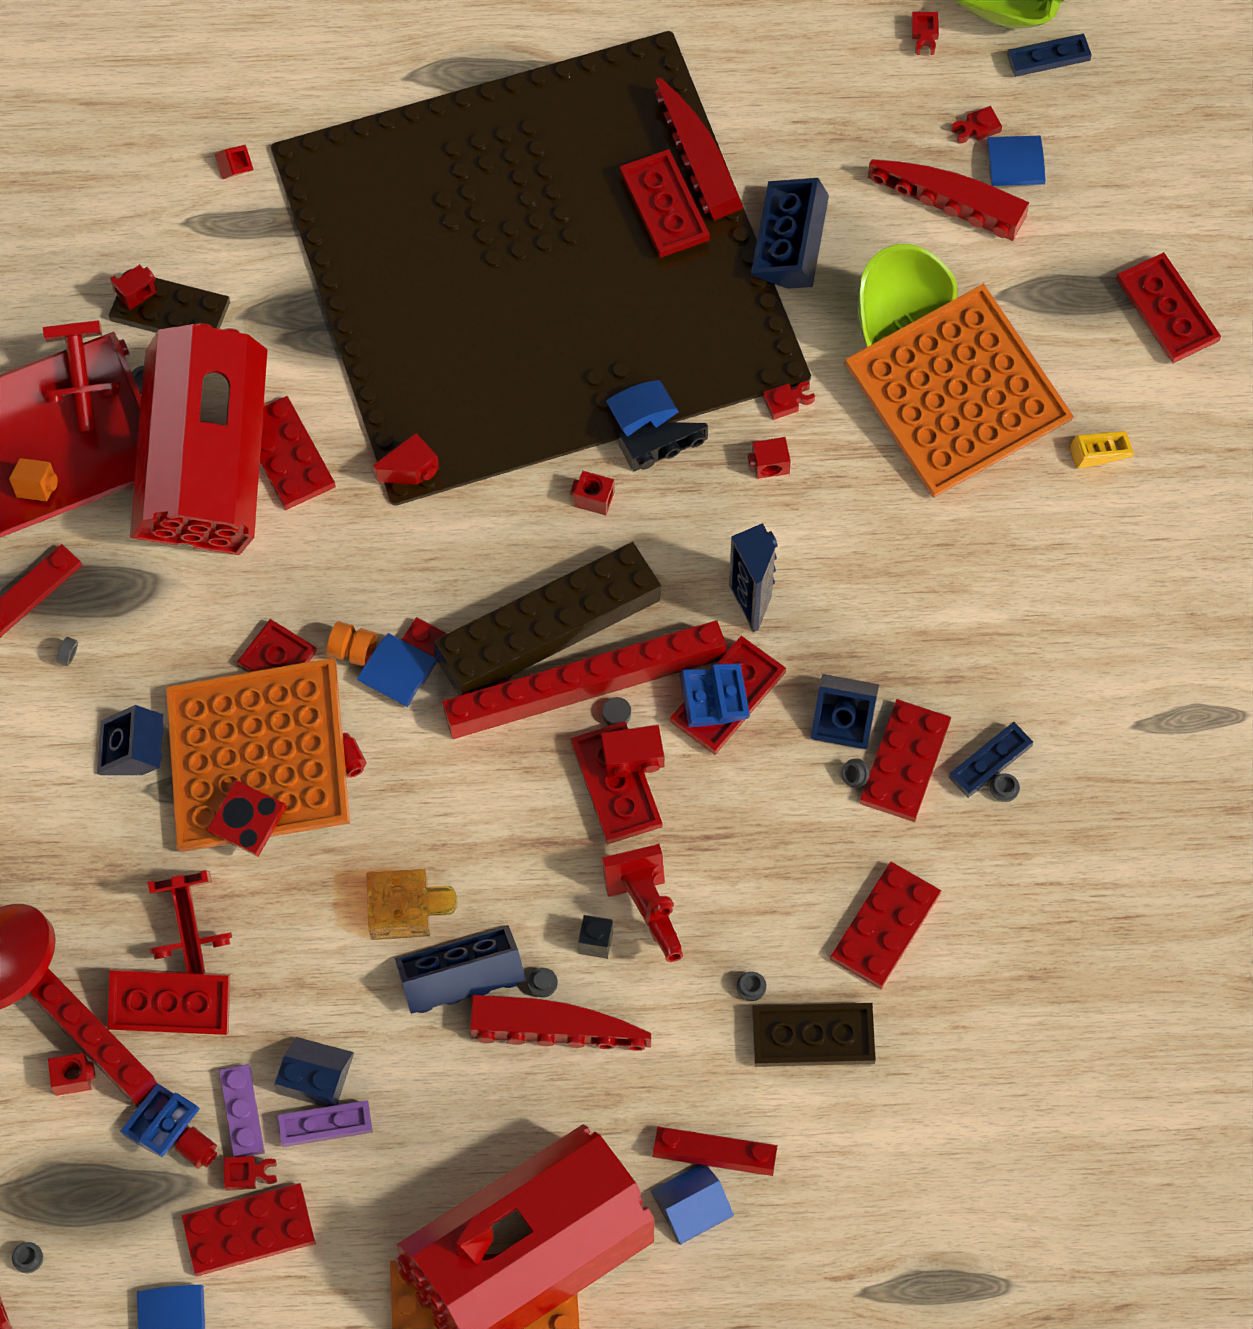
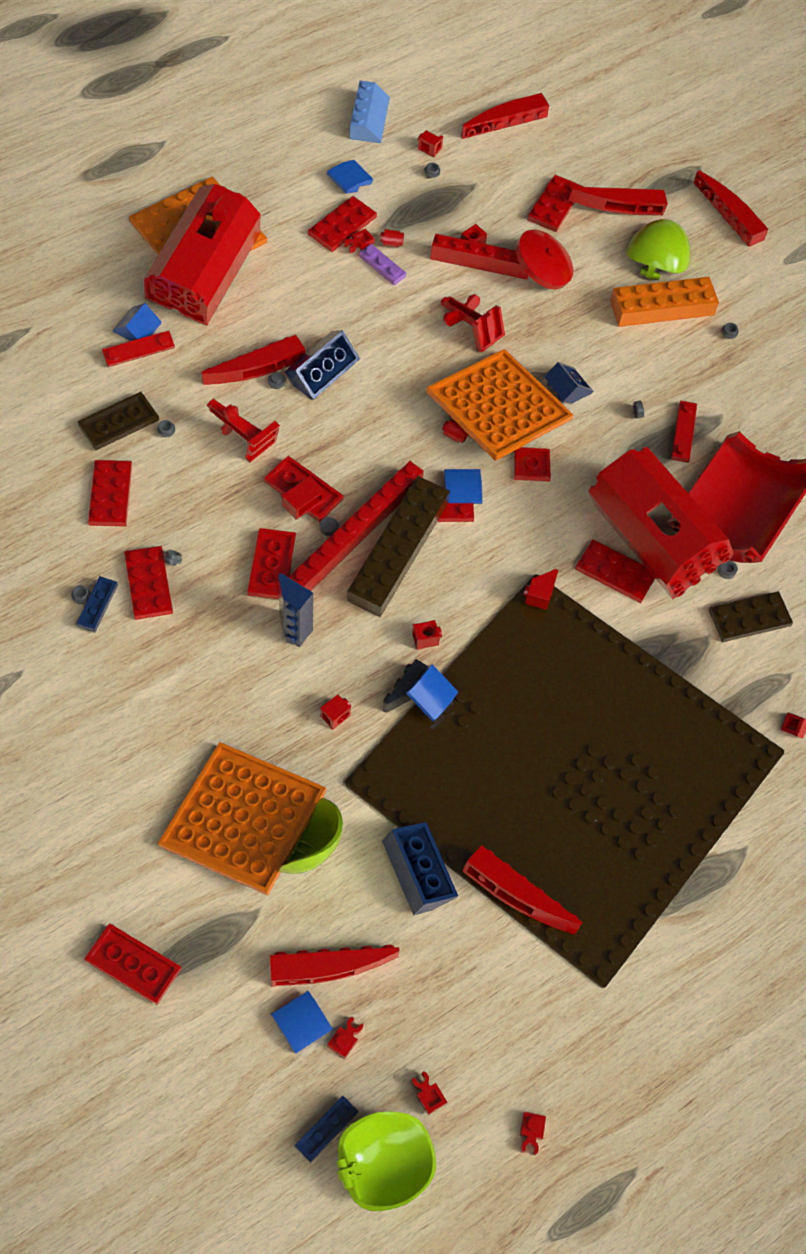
camera: 140 degrees right, 5 degrees down
orange brick [9,458,58,501] -> none
red piece [42,320,121,433] -> none
red plate [108,969,231,1035] -> none
red brick [110,264,156,310] -> none
blue slope [120,1083,200,1157] -> none
red tile [207,780,287,857] -> none
dark blue slope [275,1037,354,1107] -> none
medium lavender plate [278,1100,373,1147] -> none
orange wheel [326,621,377,667] -> none
clear yellow brick [366,869,458,940] -> none
black brick [578,915,613,959] -> none
red plate [620,149,710,258] -> none
blue slope [680,664,750,727] -> none
red plate [763,381,815,420] -> none
dark blue slope [810,674,879,749] -> none
yellow slope [1069,431,1134,469] -> none

